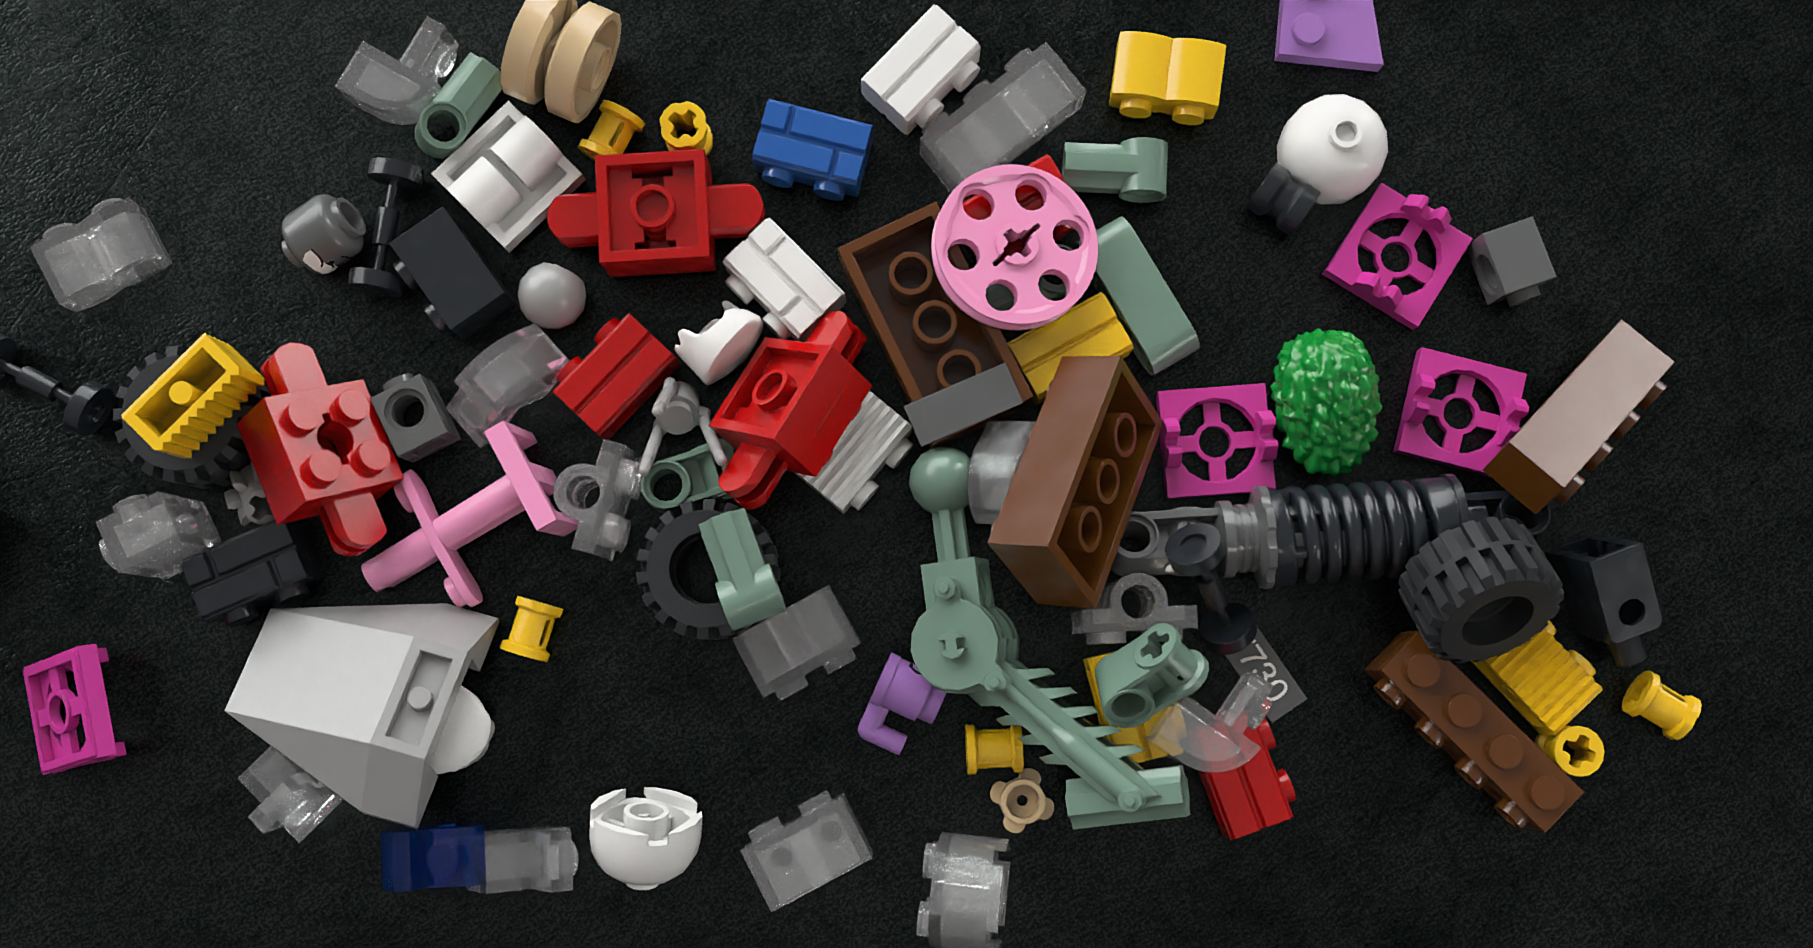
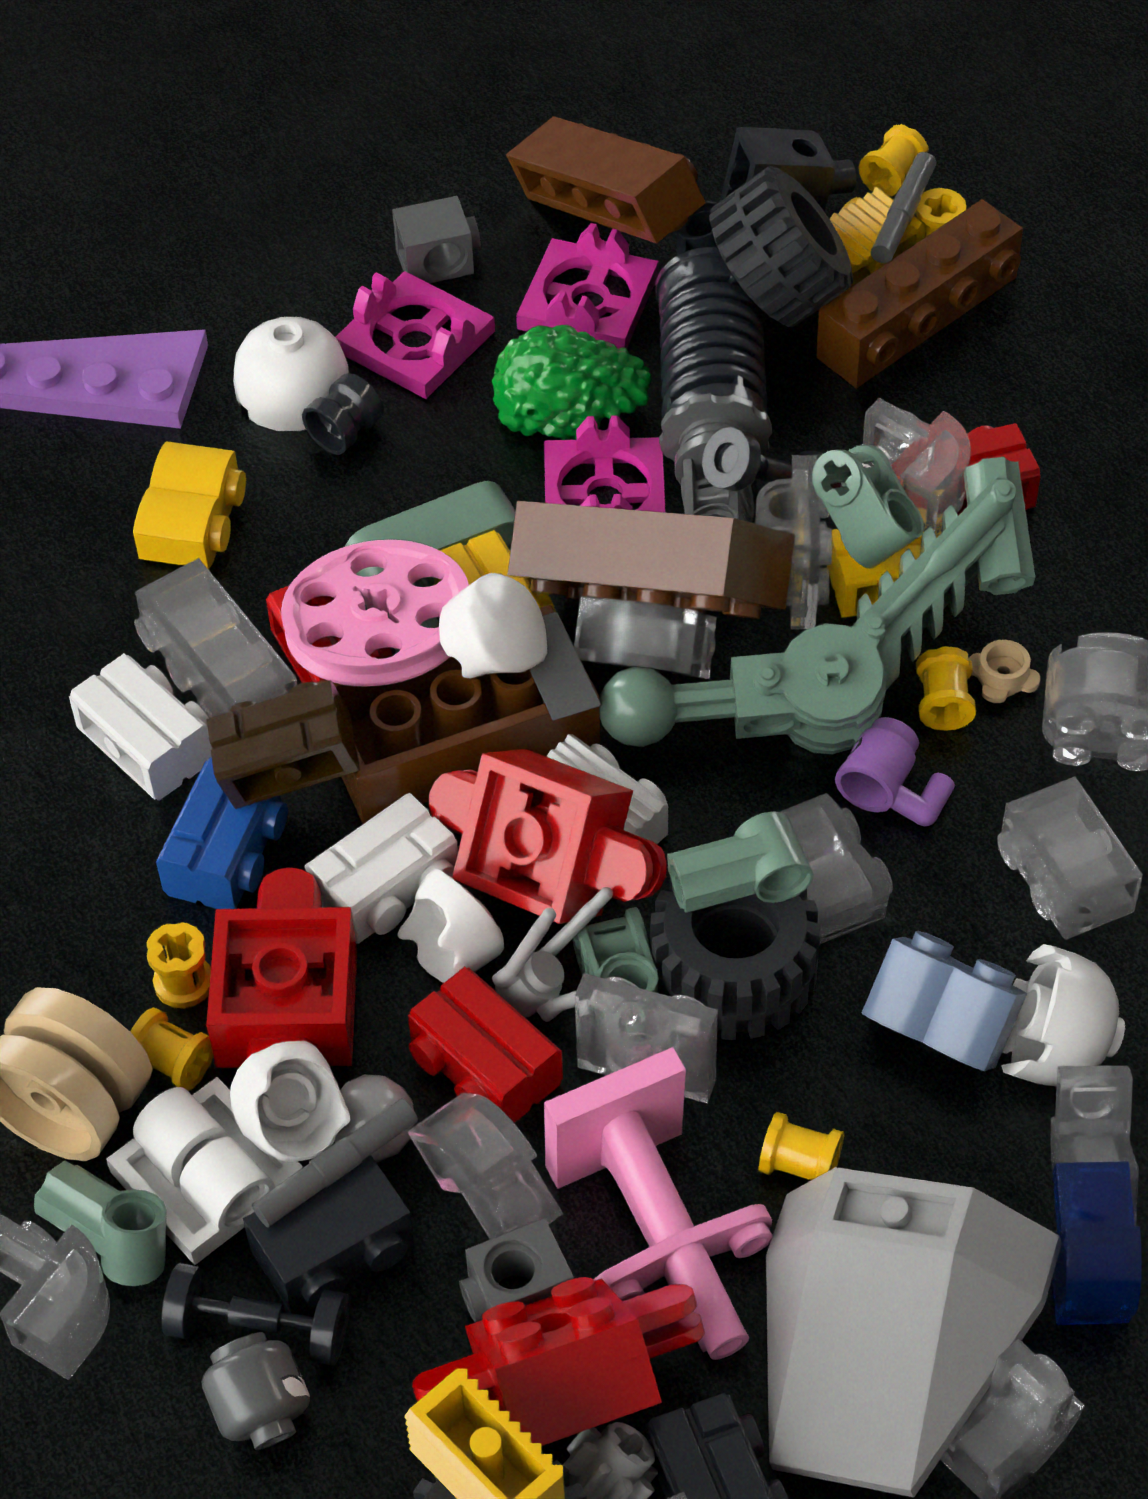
camera: 85 degrees left, 30 degrees down
sand green piece [1062,137,1168,203] -> none
none -> dark brown brick [206,680,360,809]
none -> white hair [230,1041,350,1161]
none -> dark grey piece [252,1098,418,1228]
none -> white hair [439,573,547,678]
none -> sand blue brick [862,931,1027,1071]
none -> dark grey piece [870,152,936,264]

